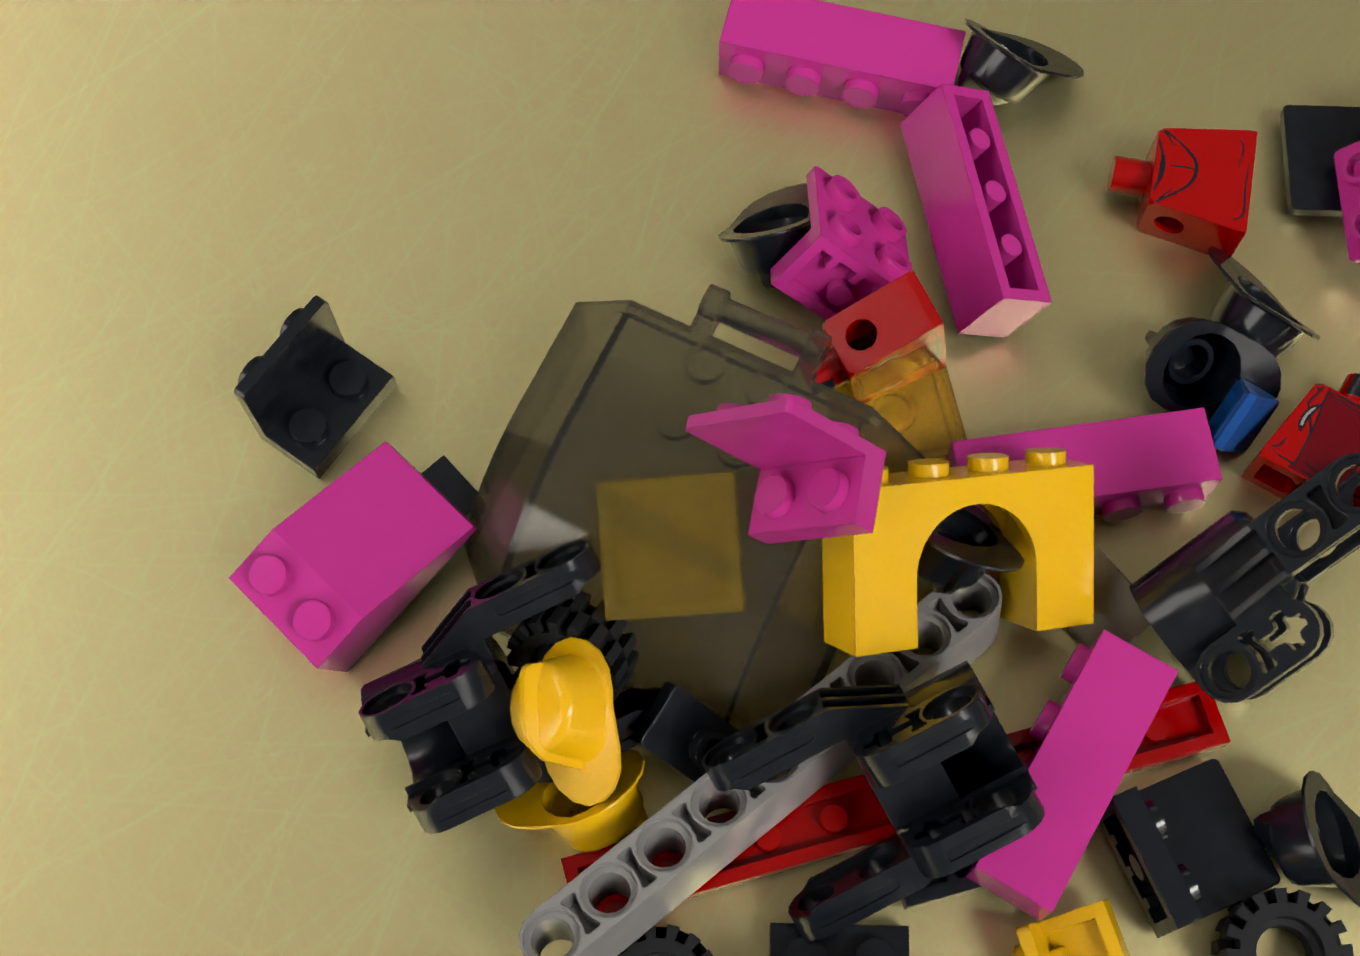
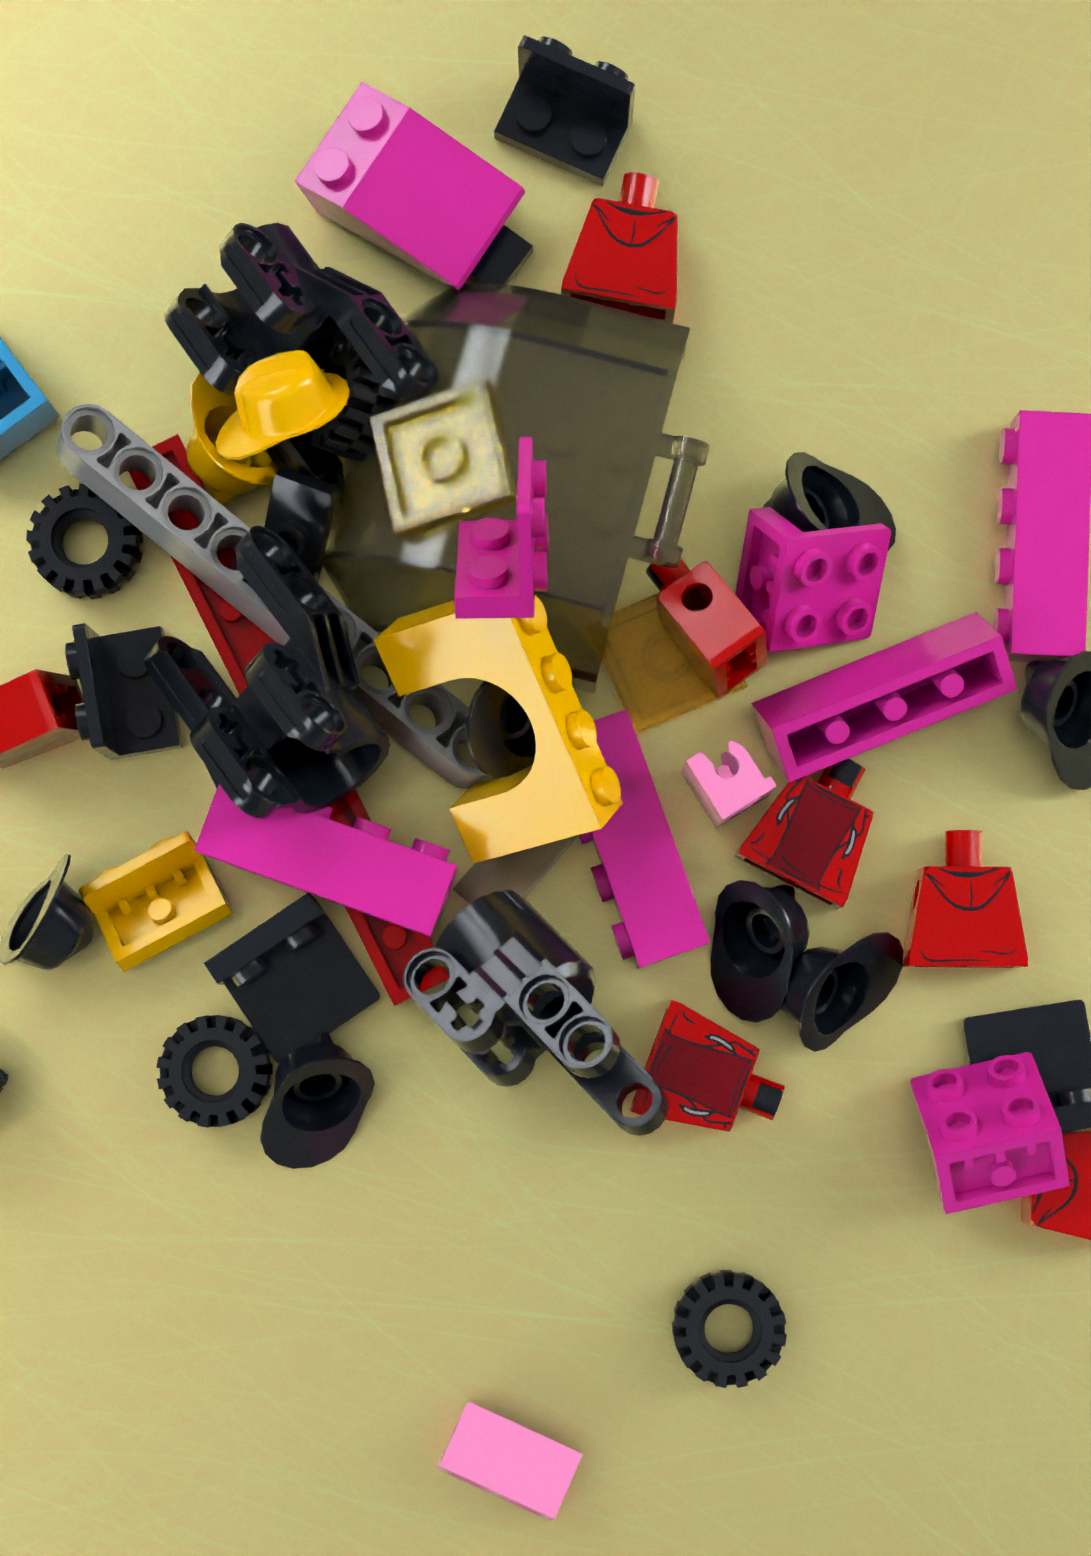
camera: 80 degrees right, 15 degrees up
blue slope [1208,378,1279,453] -> none
none -> red torso [561,172,678,324]
none -> bright pink hinge [681,741,777,828]
none -> torso [734,759,874,910]

